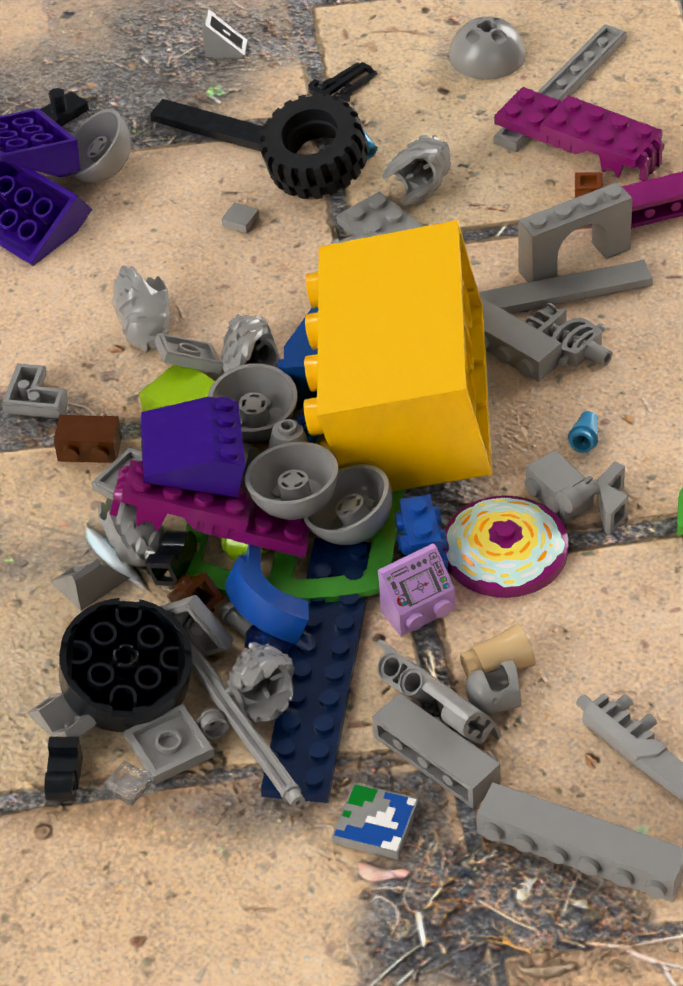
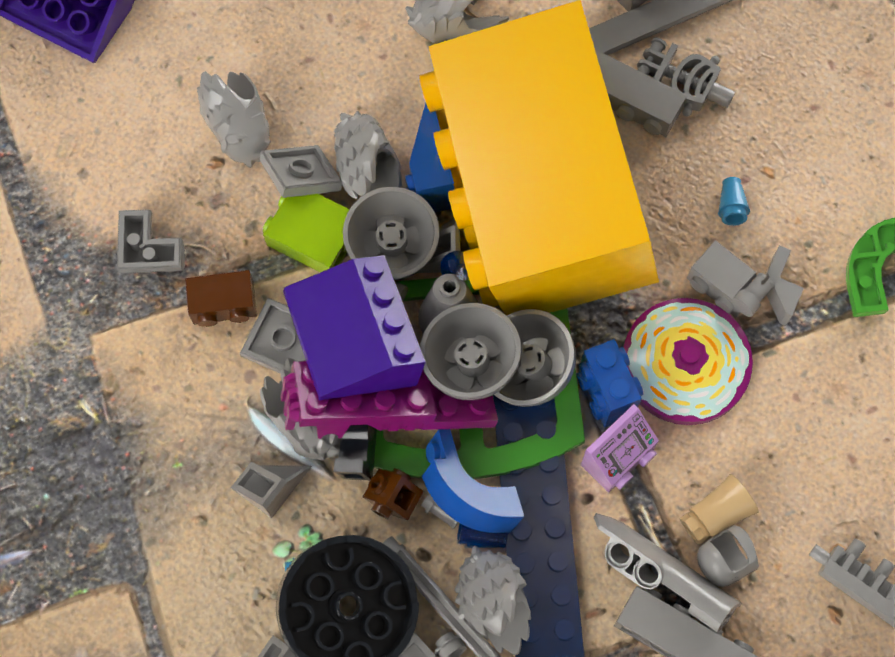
camera: 15 degrees left, 25 degrees up
light grey brick [160,595,233,656] -> none

